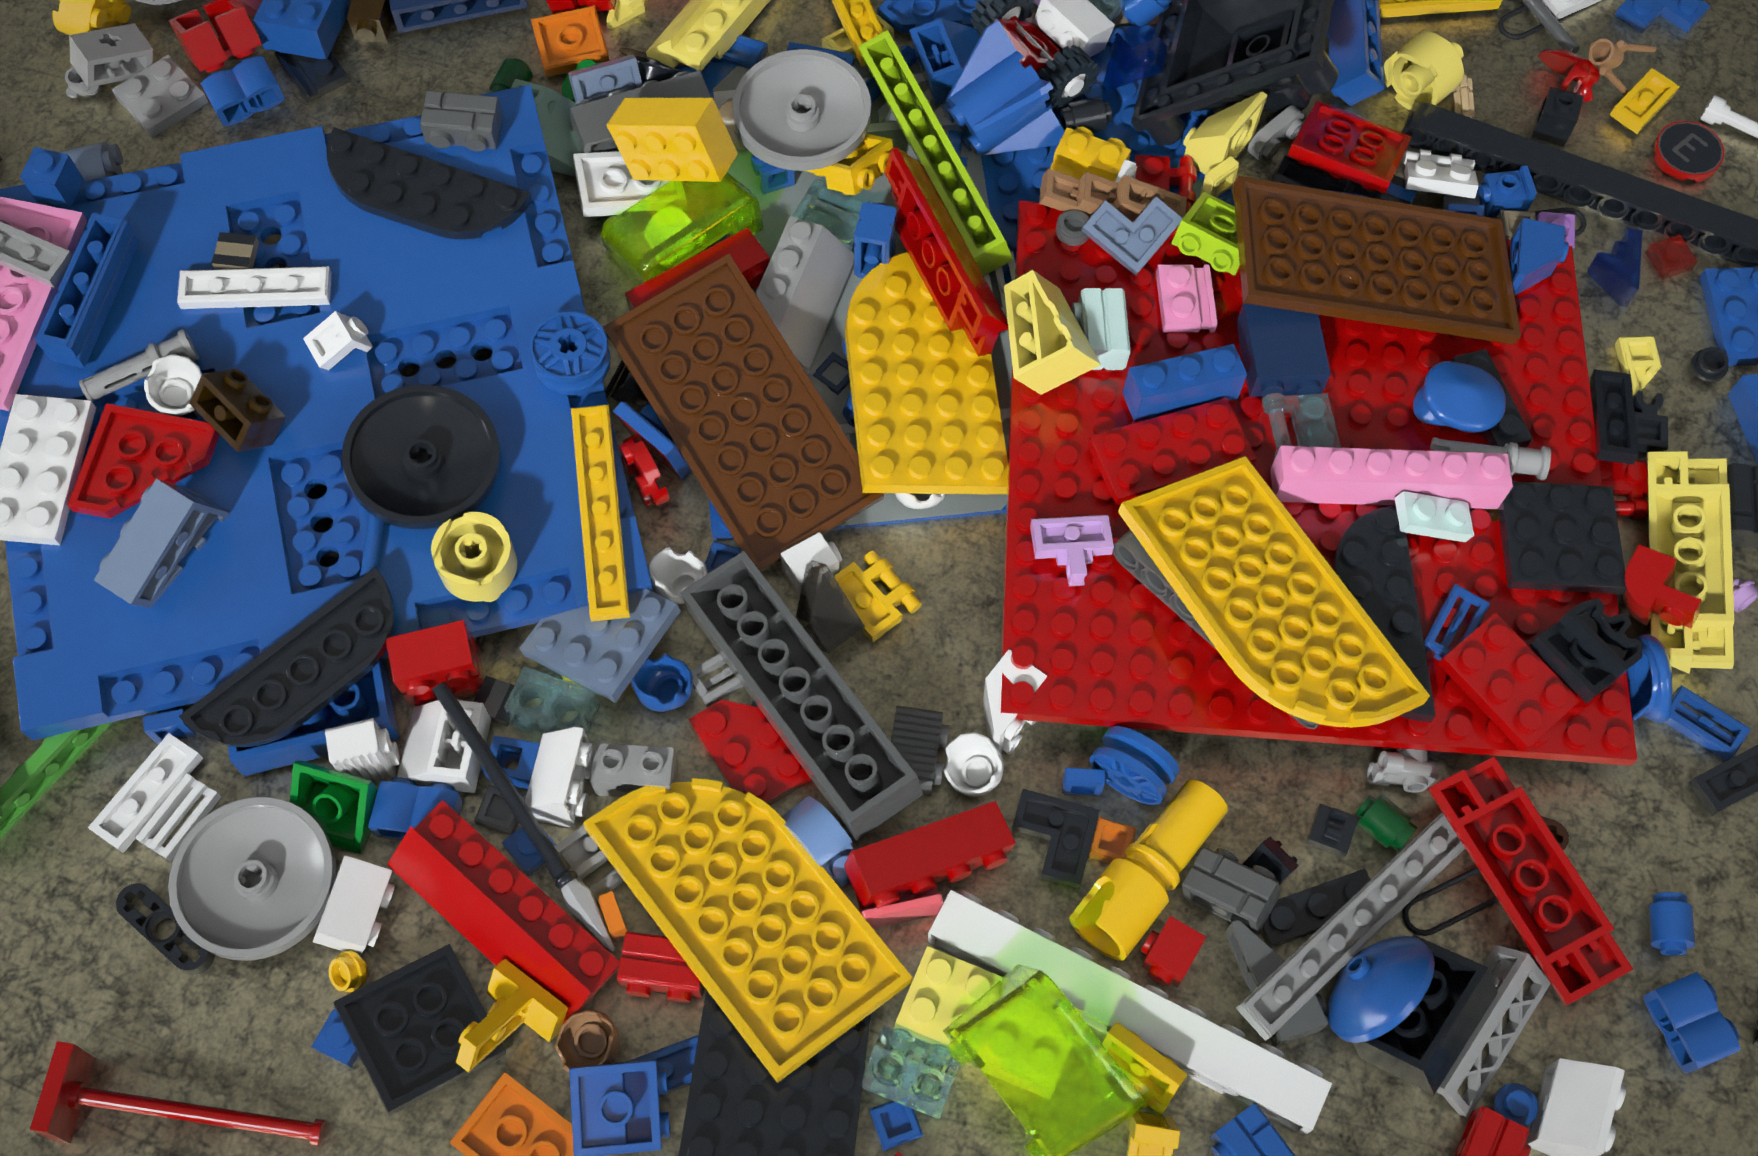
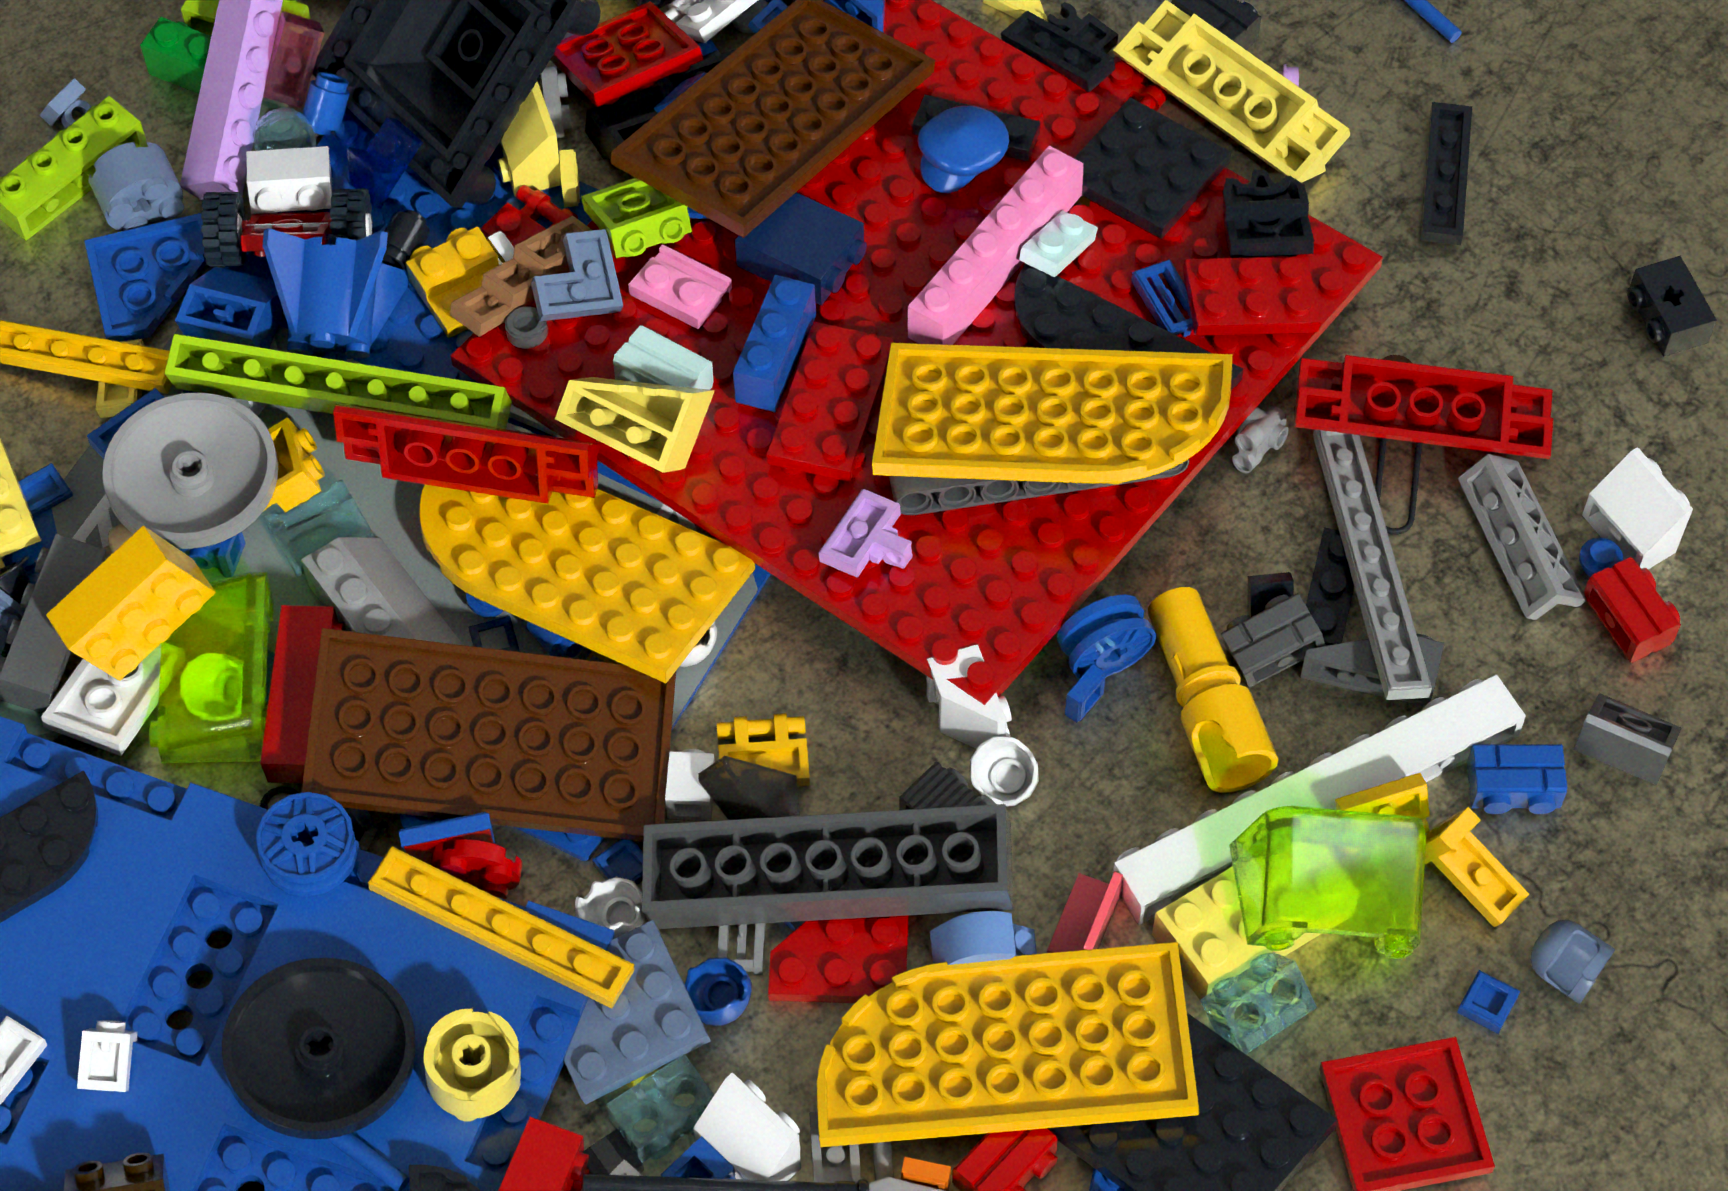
camera: 55 degrees left, 5 degrees down
light grey brick [590,743,678,797] -> none
red brick [844,801,1016,909] -> none
blue brick [854,202,897,278] -> none
blue tile [869,1094,923,1152] -> none
black plate [1012,789,1100,889] -> none
orange tile [1088,817,1137,864] -> none
red brick [1141,916,1206,988] -> none
clear light blue plate [1262,393,1341,457] -> none
black tile [1306,804,1358,858] -> none
blue dish [1327,936,1435,1043] -> none
black brick [1353,934,1498,1095] -> none
dark green brick [1355,794,1418,852] -> none
light grey pin [1430,437,1551,480] -> none
red brick [1623,544,1702,629] -> none
blue piece [1627,634,1672,723] -> none
blue brick [1643,972,1741,1074] -> none
blue brick [1649,892,1695,956] -> none
blue tile [1665,685,1751,761] -> none

